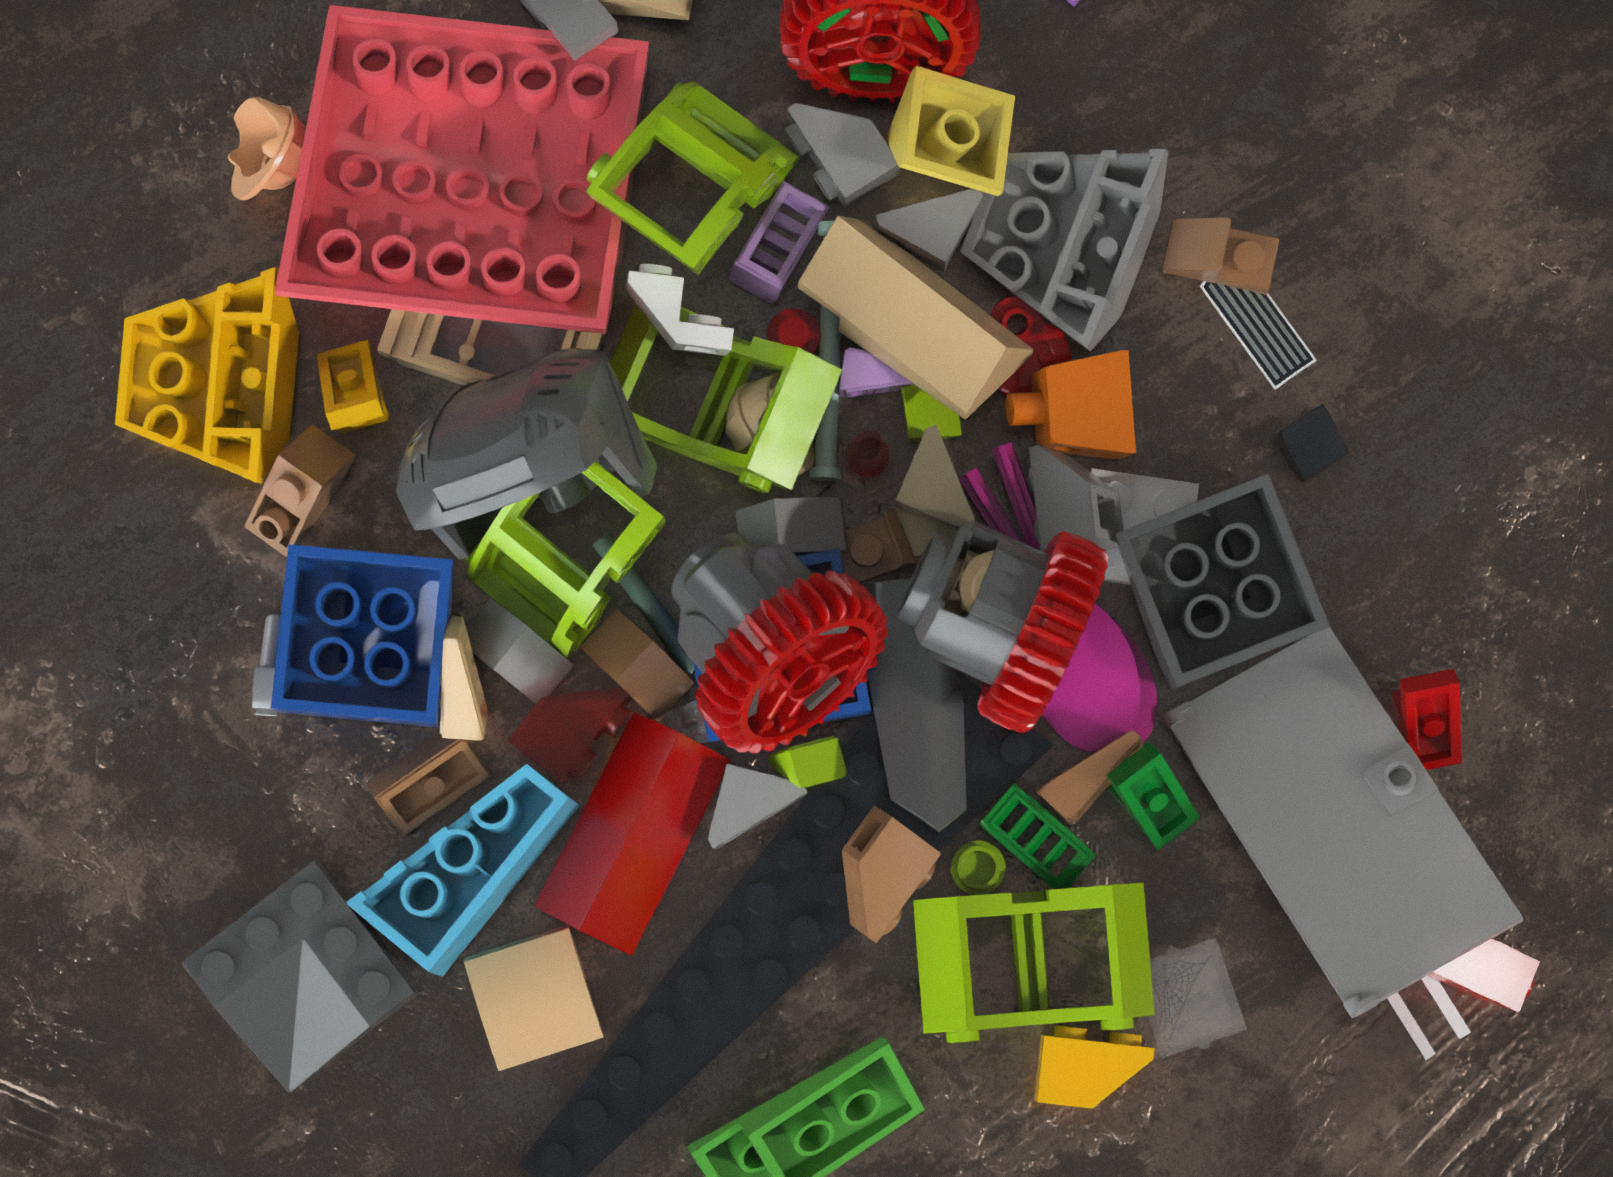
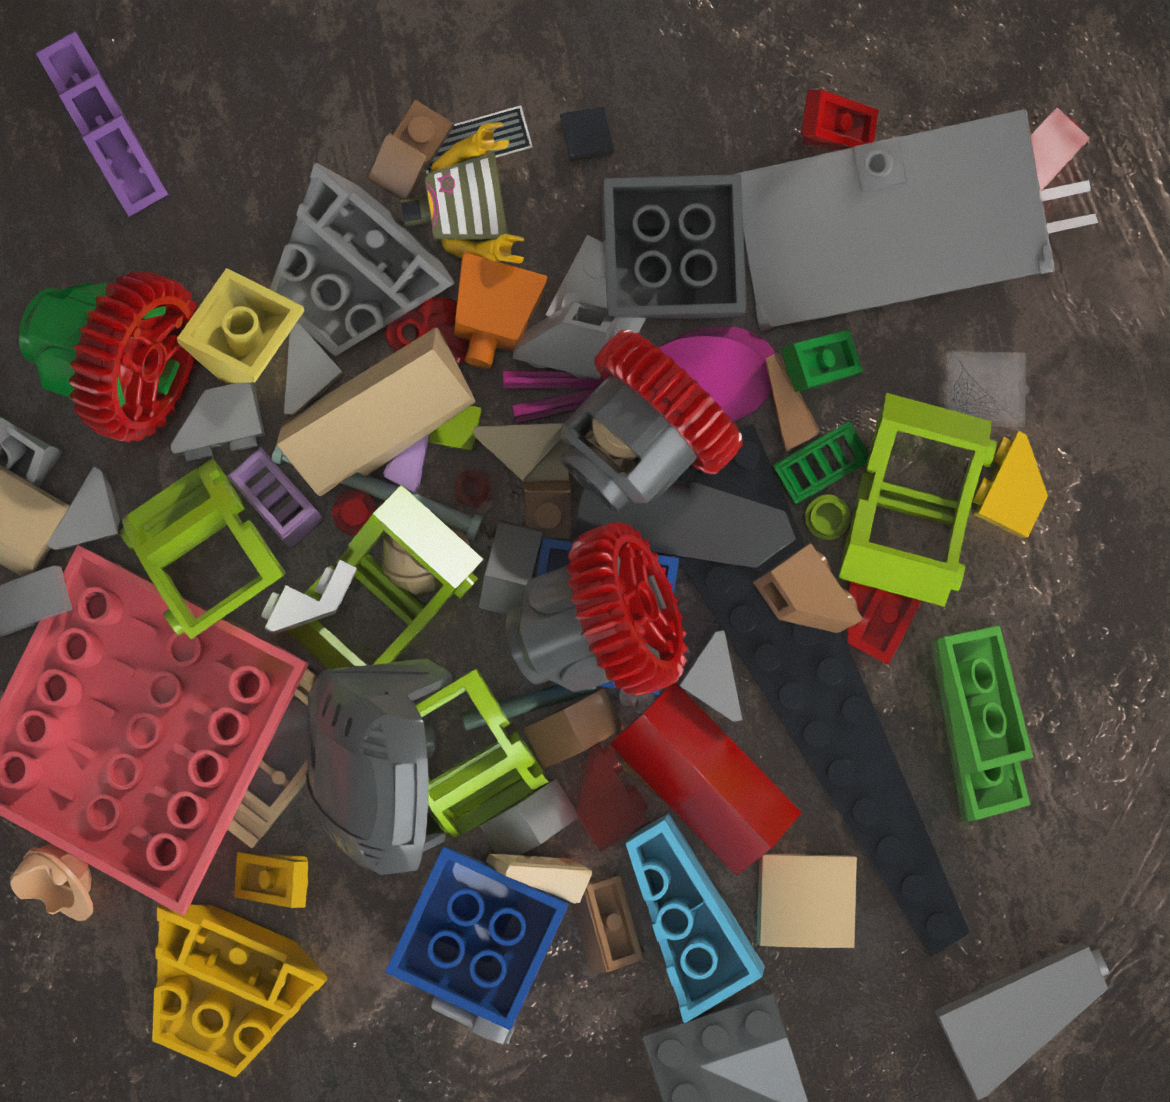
camera: 75 degrees left, 5 degrees up
medium nougat slope [244,424,356,557] -> none
lime slope [767,736,847,788] -> none
none -> light grey slope [47,467,122,551]
none -> torso [401,122,524,264]
none -> red wing [848,581,923,665]

